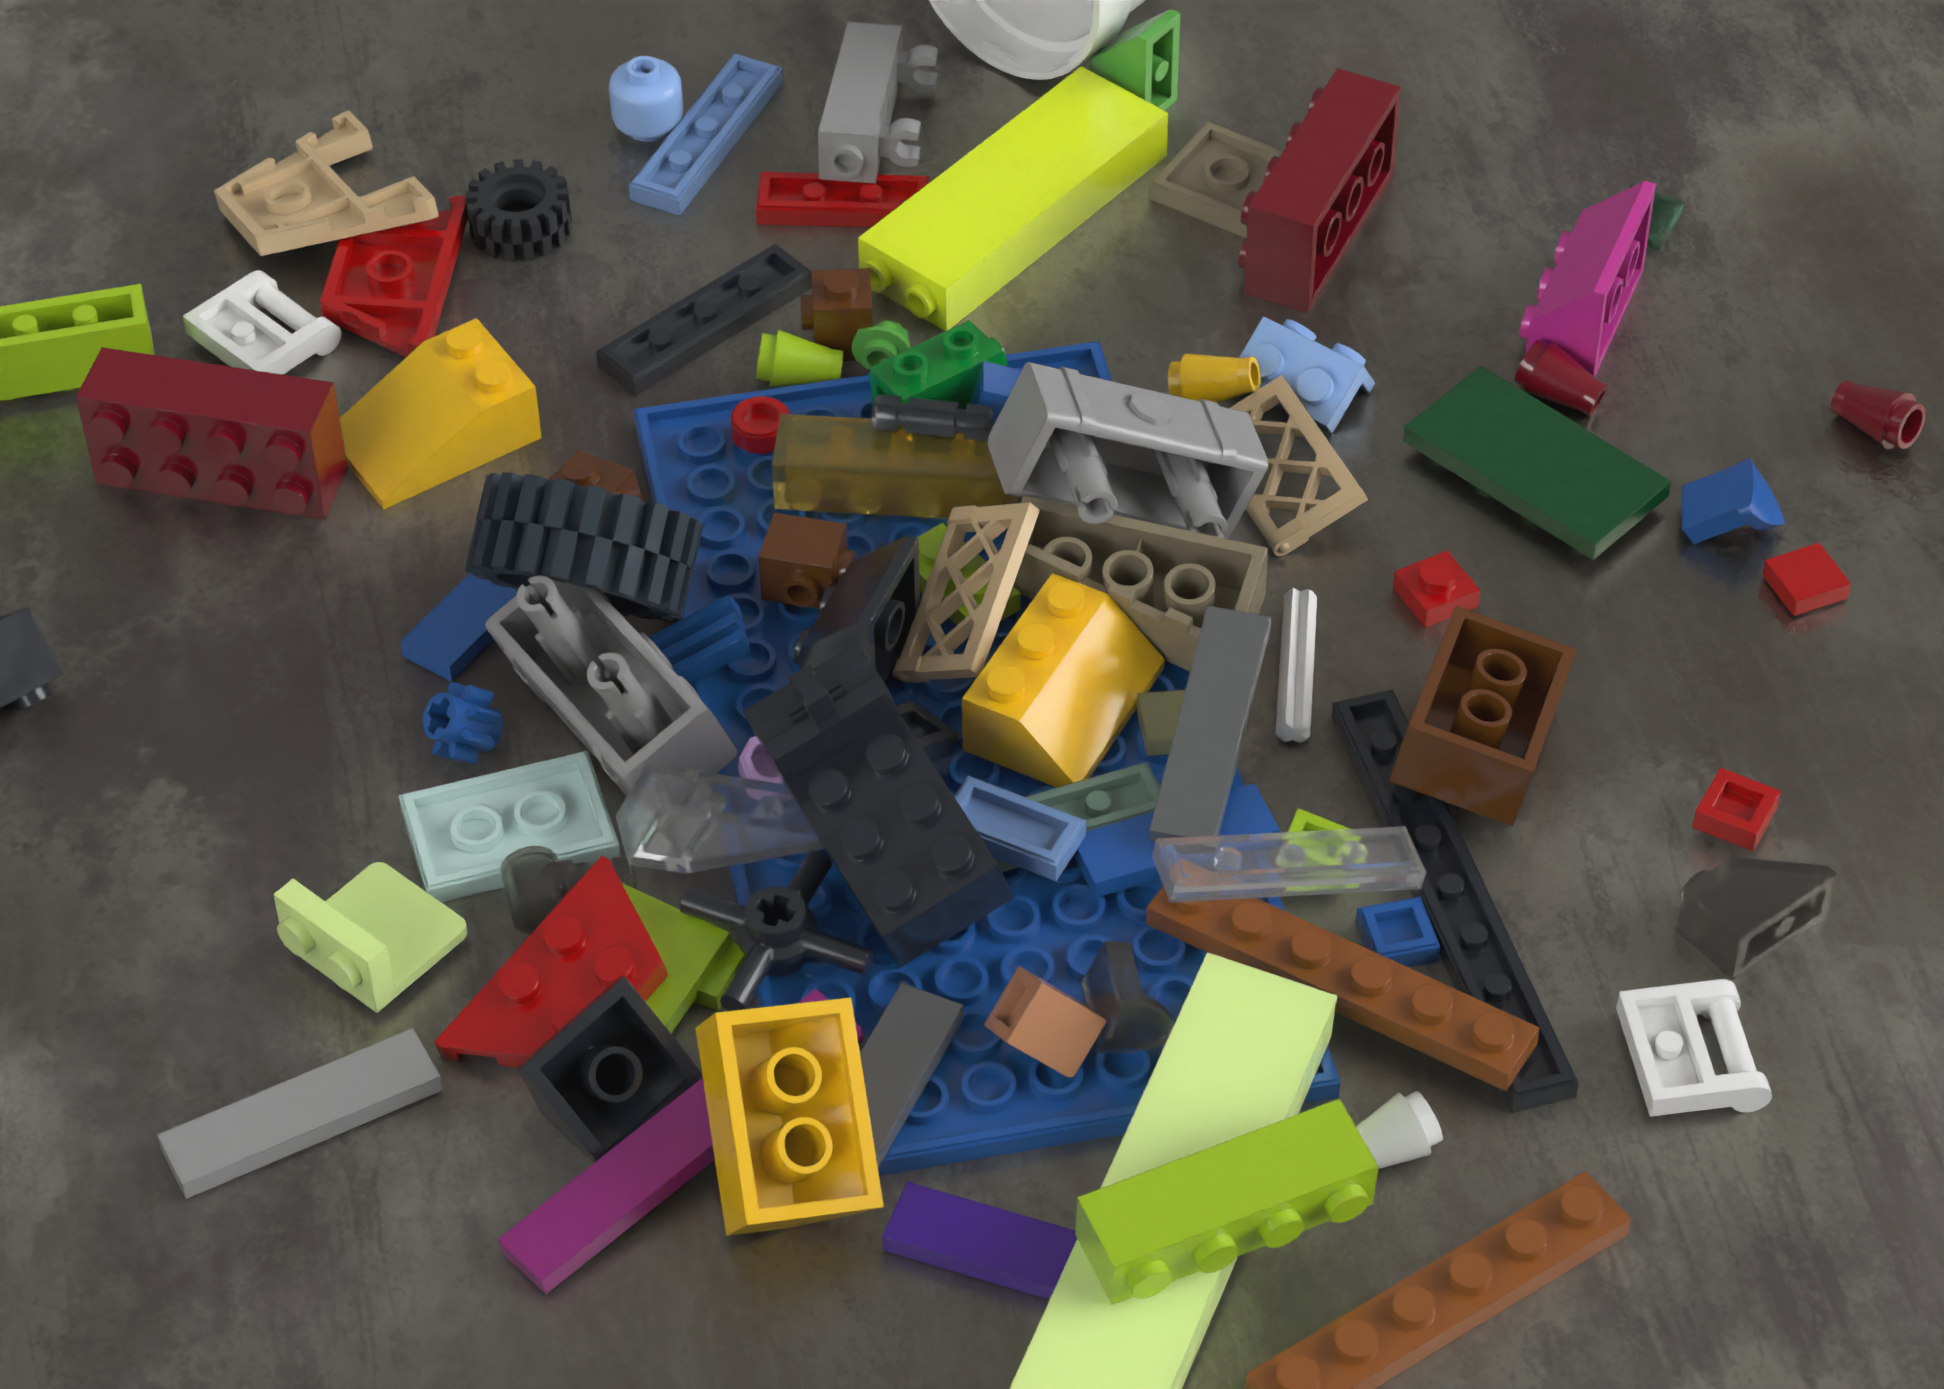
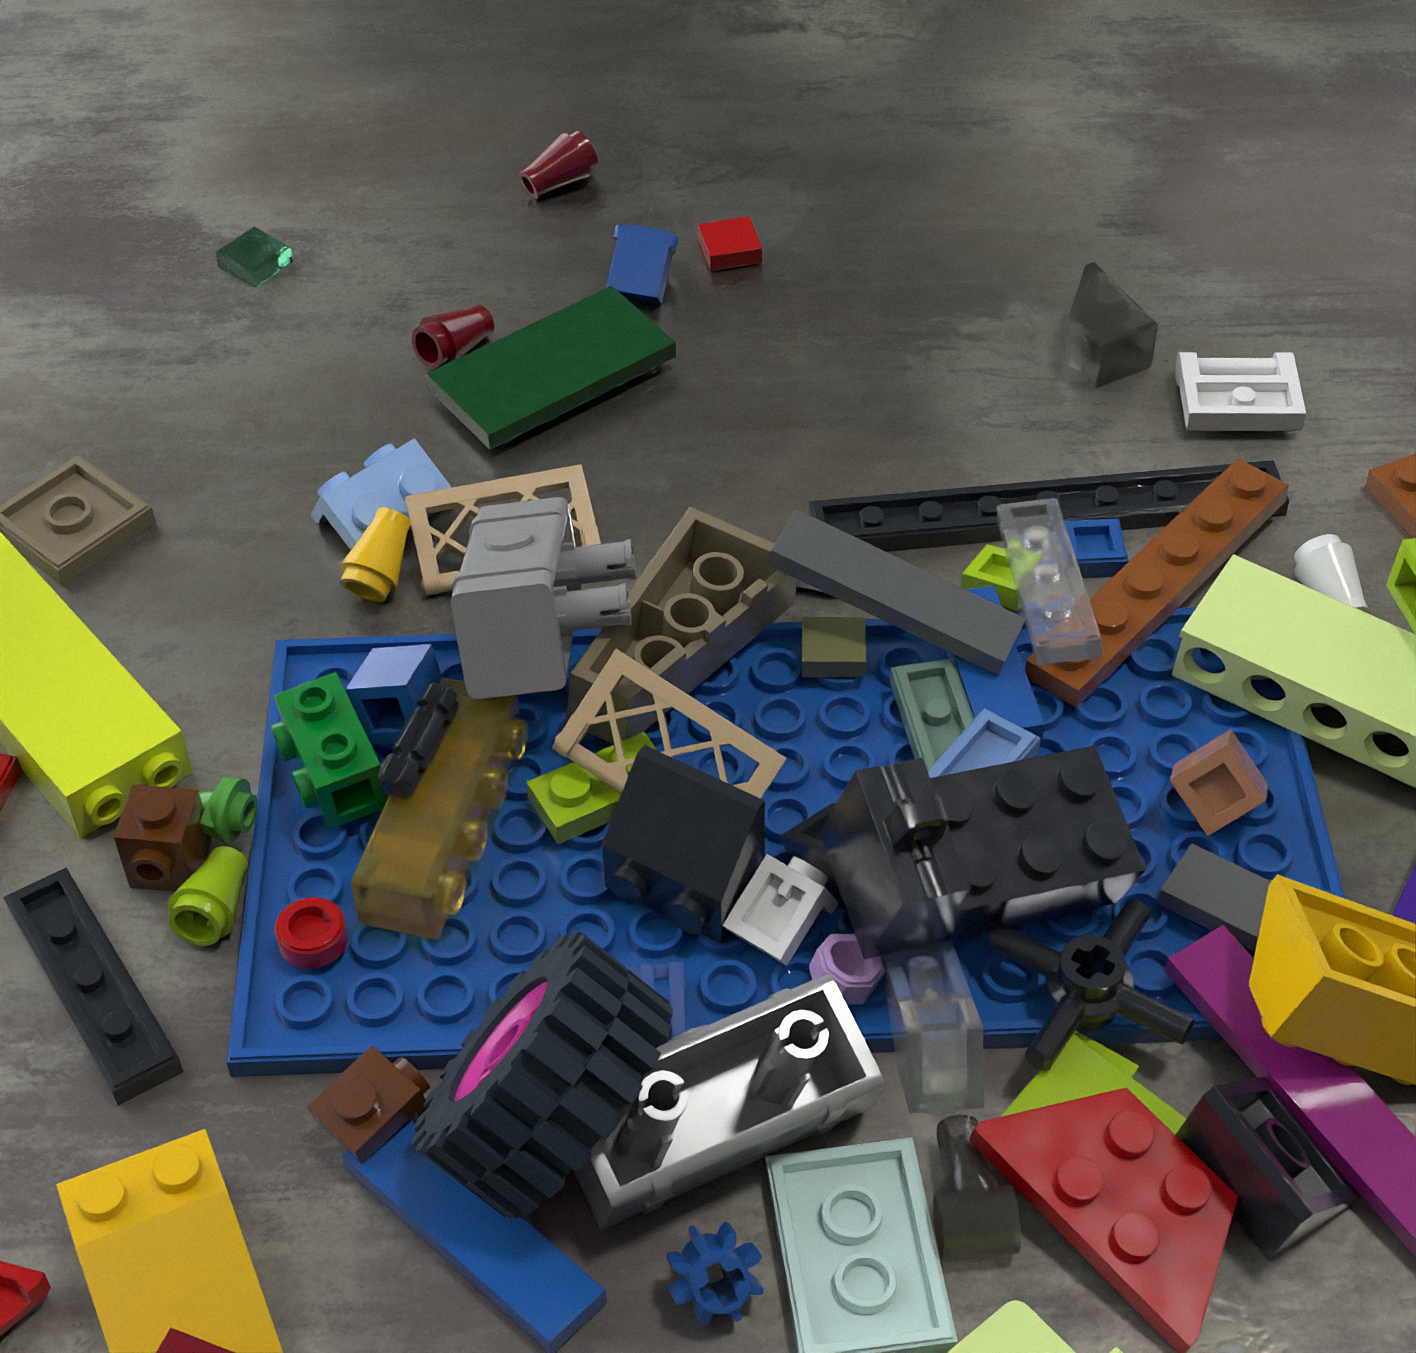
camera: 80 degrees left, 0 degrees up
reddish brown brick [758,513,857,609] -> none
yellow slope [962,573,1165,788] -> none
clear smoke tile [1081,941,1176,1053] -> none
dark red brick [1238,68,1401,313] -> none
reddish brown brick [1389,606,1577,827] -> none
red plate [1393,550,1480,628] -> none
dark pink slope [1519,181,1656,377] -> none
red plate [1692,767,1781,852] -> none

